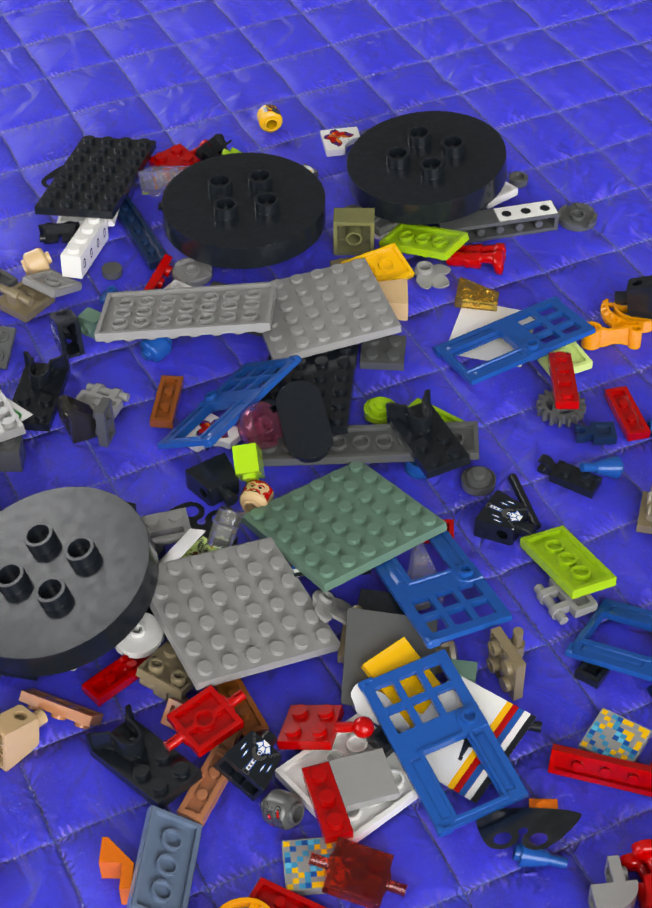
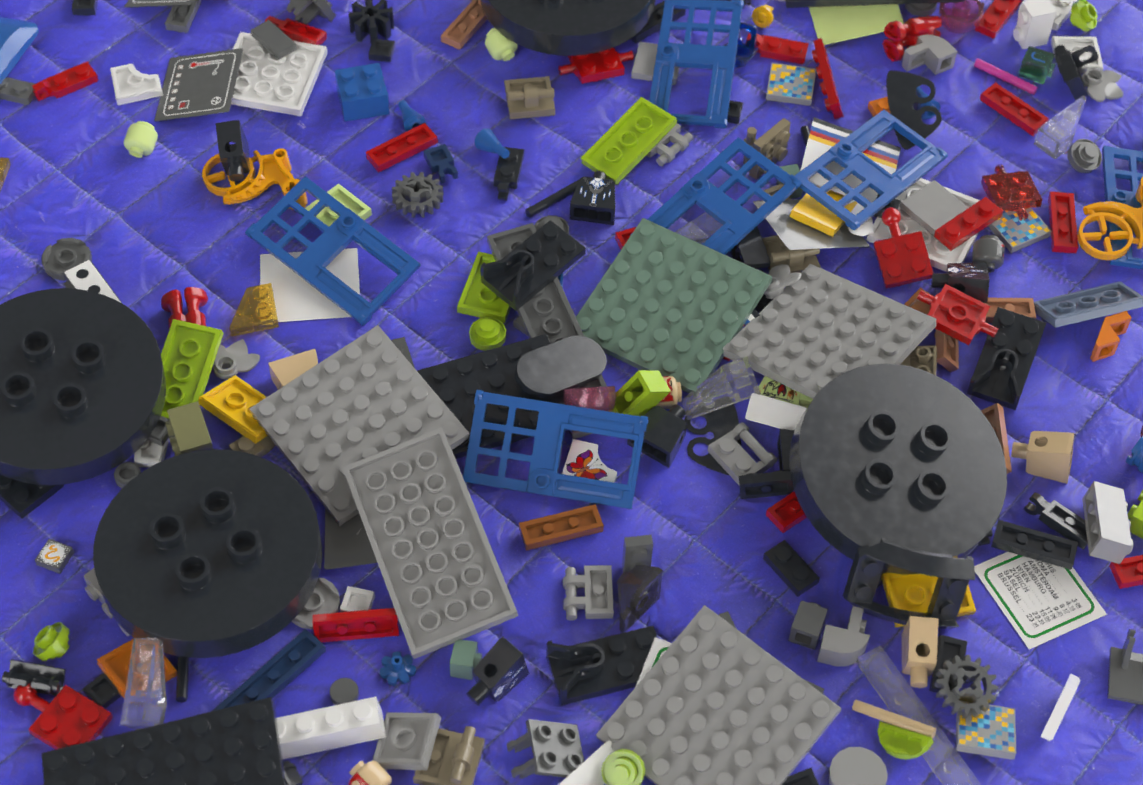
camera: 115 degrees left, 10 degrees up
red plate [548,351,580,409] -> none

